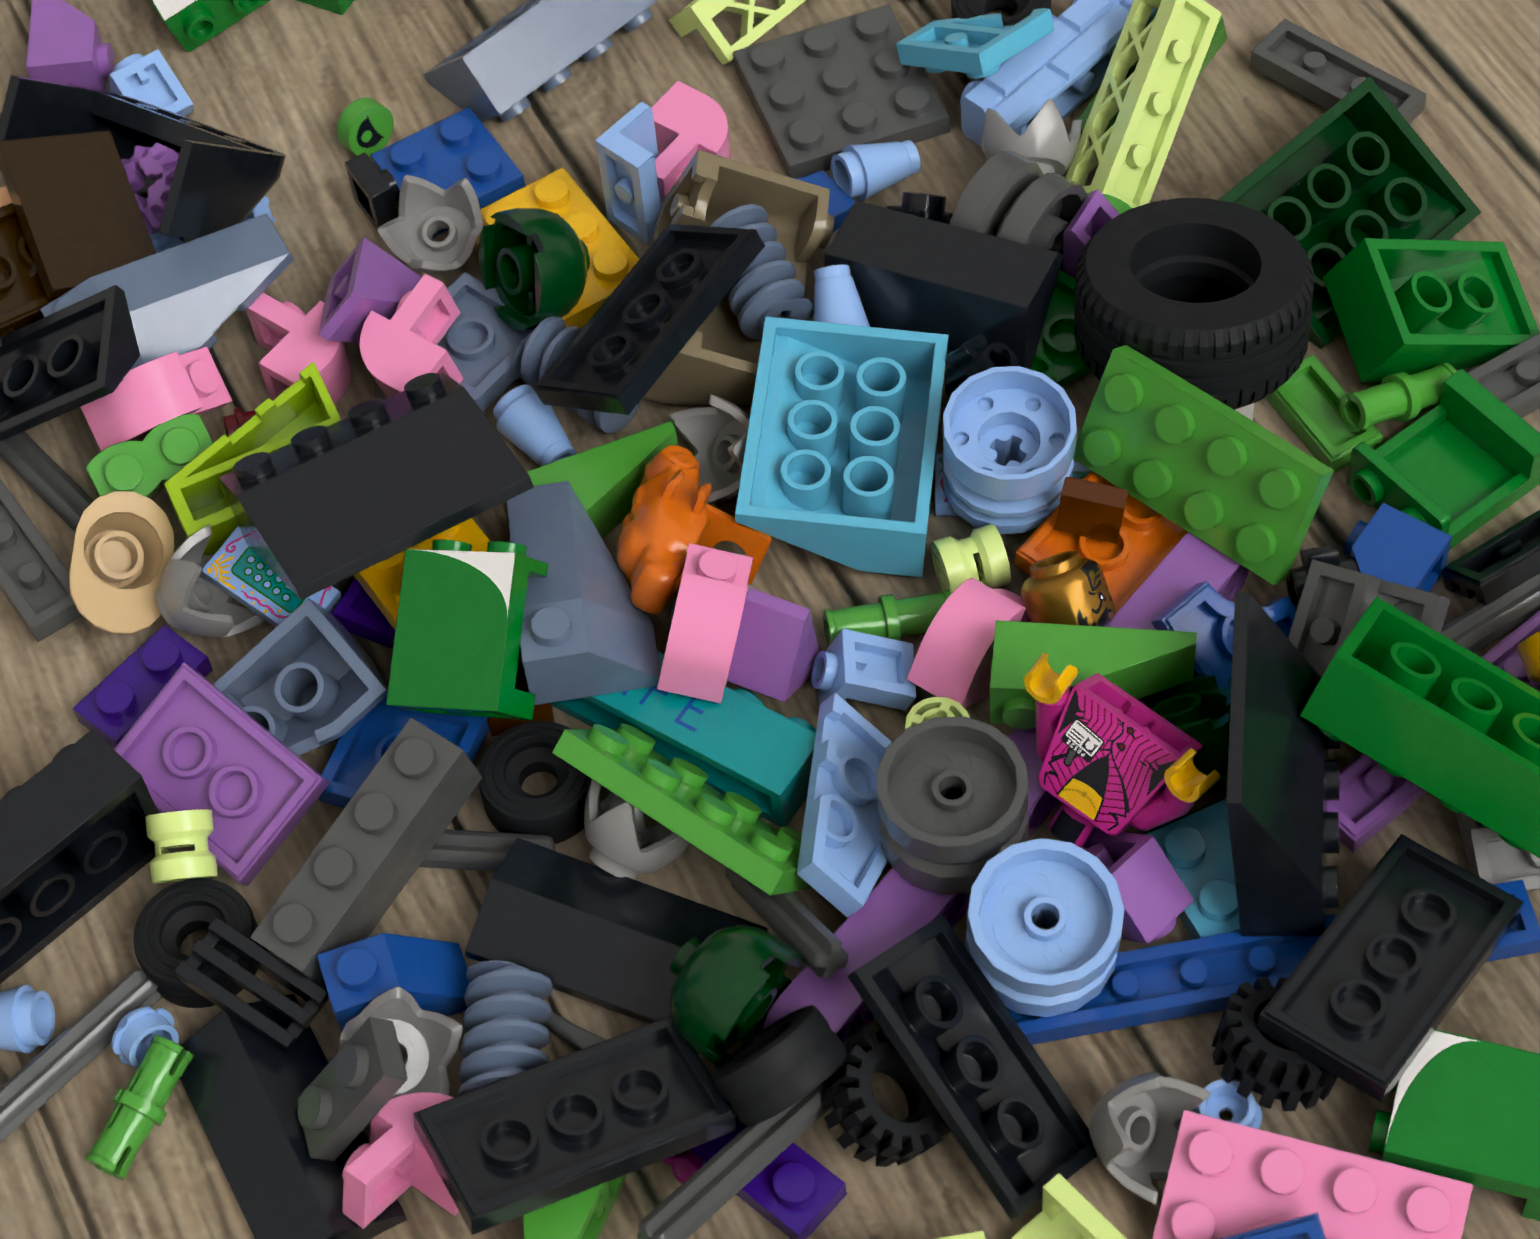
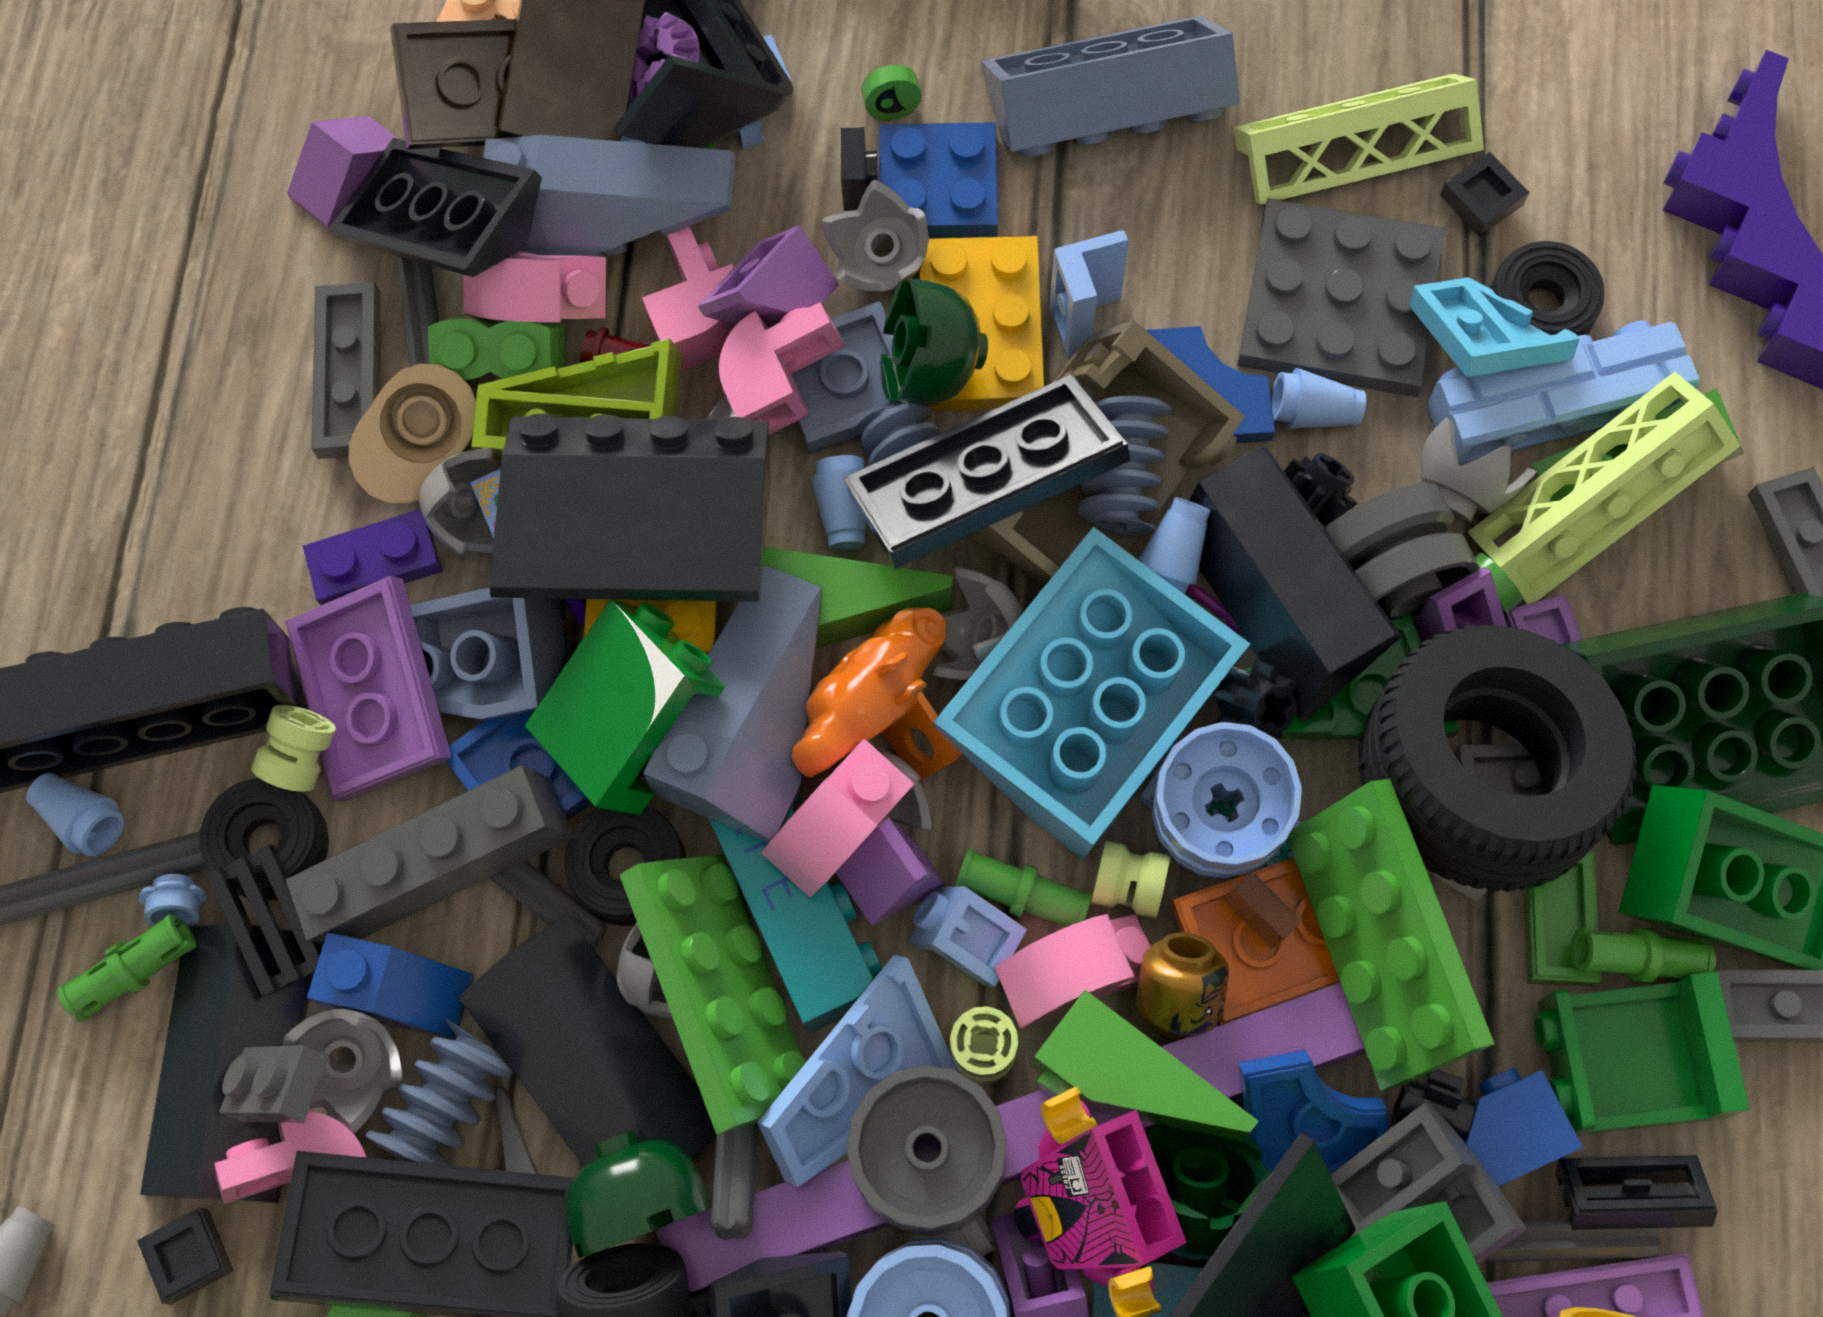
camera: 30 degrees right, 15 degrees up
bright pink brick [652,81,731,206] -> none

